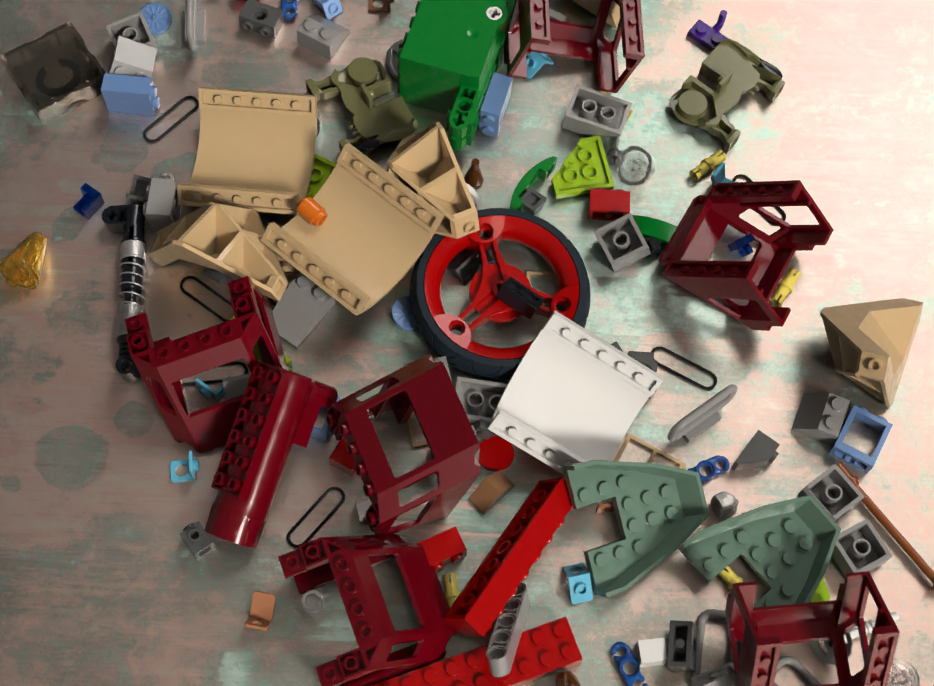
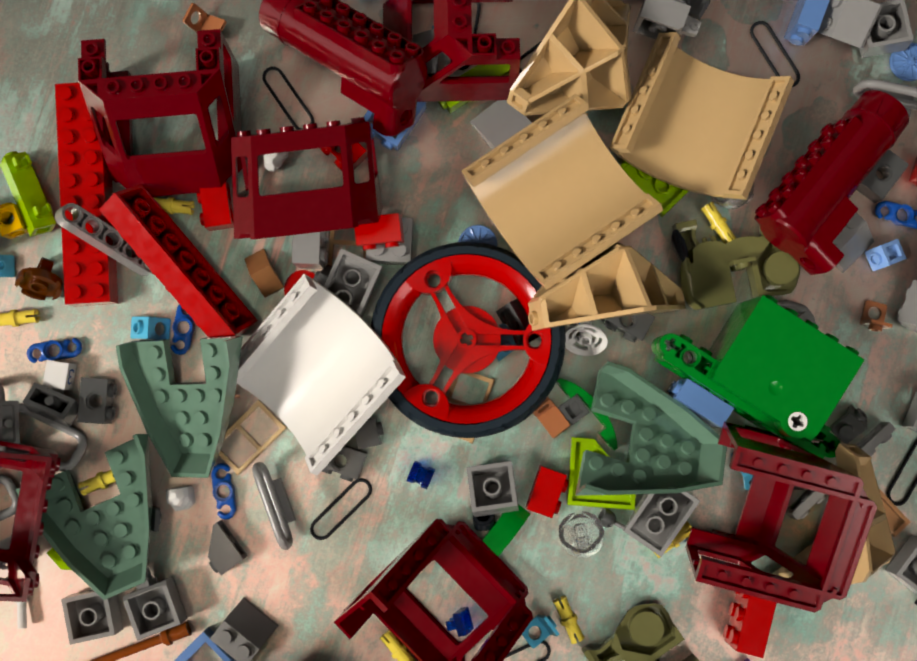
camera: 110 degrees right, 20 degrees up
orange brick [297,196,328,227] -> none
reddish brown cone [464,158,484,187] -> none
black slope [496,277,545,319] -> none
none -> dark grey brick [77,377,117,424]
none -> blue piece [170,304,195,355]
none -> clear blue wheel [406,461,435,490]
none -> nougat bracket [533,397,570,438]
none -> sand green piece [575,361,727,496]
none -> light yellow pin [700,201,736,244]
none -> red brick [723,591,777,658]
none -> dark red piece [754,90,909,275]

